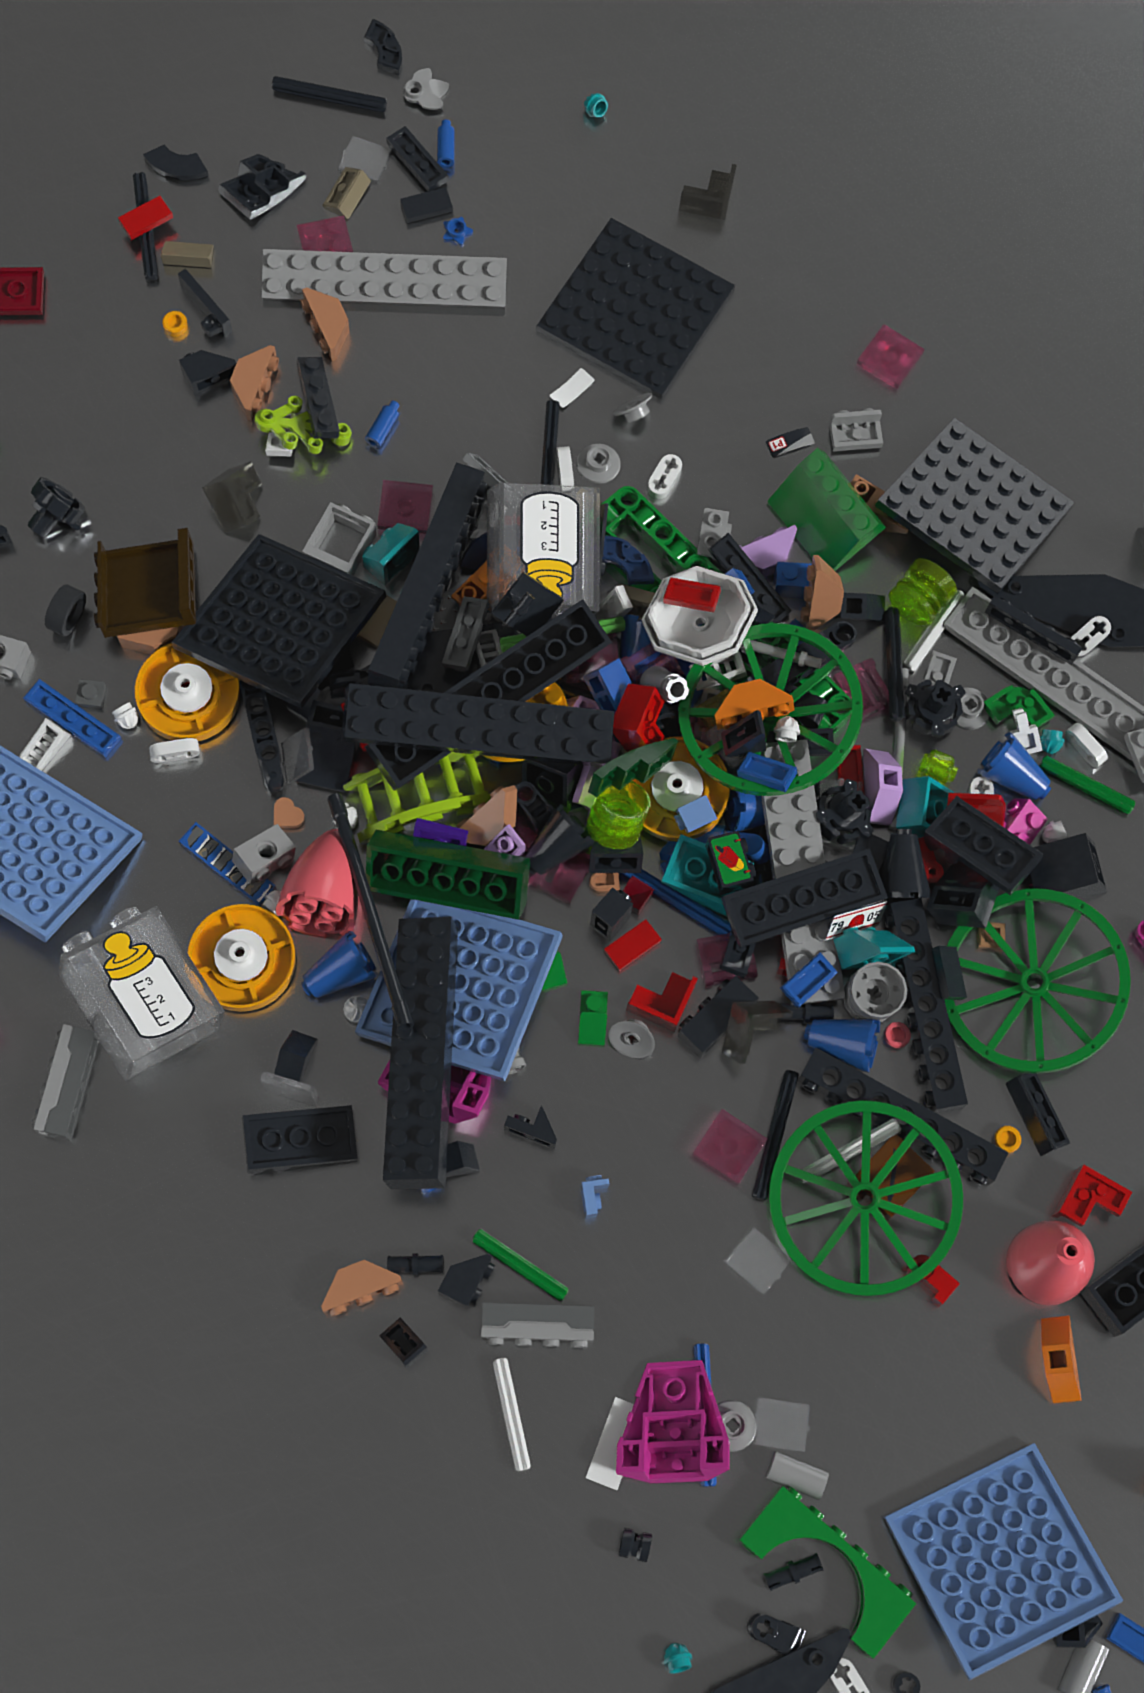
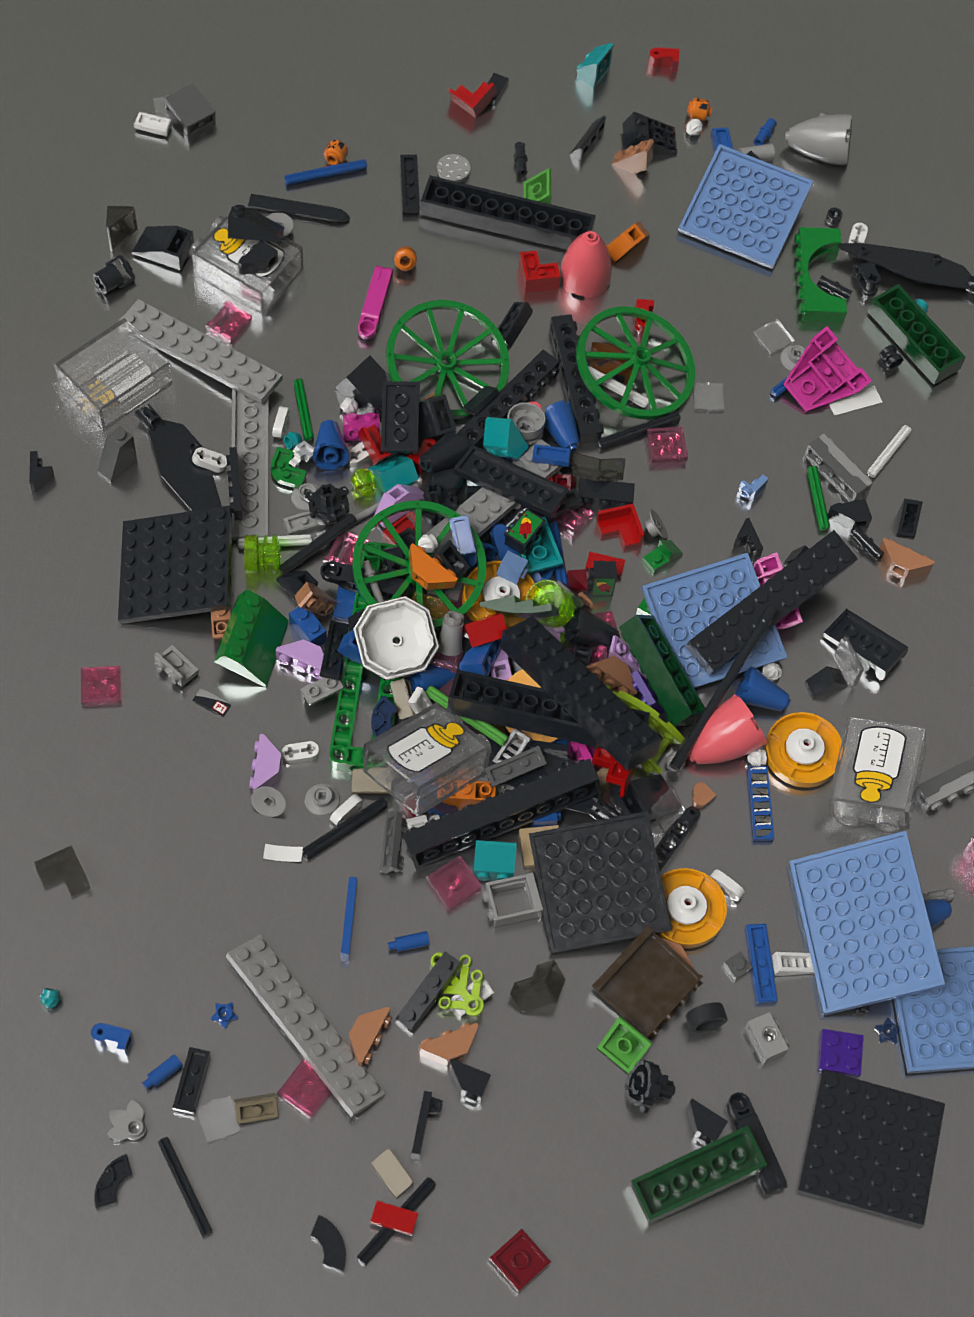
camera: 130 degrees left, 10 degrees down
white plate [112,702,138,729] -> none
light orange tile [162,311,188,337] -> none
black slope [218,154,306,219] -> none
light grey brick [232,824,296,885] -> none
black tile [400,187,453,223] -> none
black plate [492,572,564,636] -> none
black plate [536,218,735,400] -> none
red tile [663,577,721,613] -> none
light grey brick [765,1451,829,1500] -> none
light orange tile [993,1126,1021,1154] -> none
none -> blue leg [91,1023,133,1056]
none -> lavender slope [249,734,282,792]
none -> blue tile [341,877,357,961]
none -> dark red slope [554,474,577,490]
none -> bright green slope [597,1016,652,1074]
none -> dark green brick [868,284,966,384]

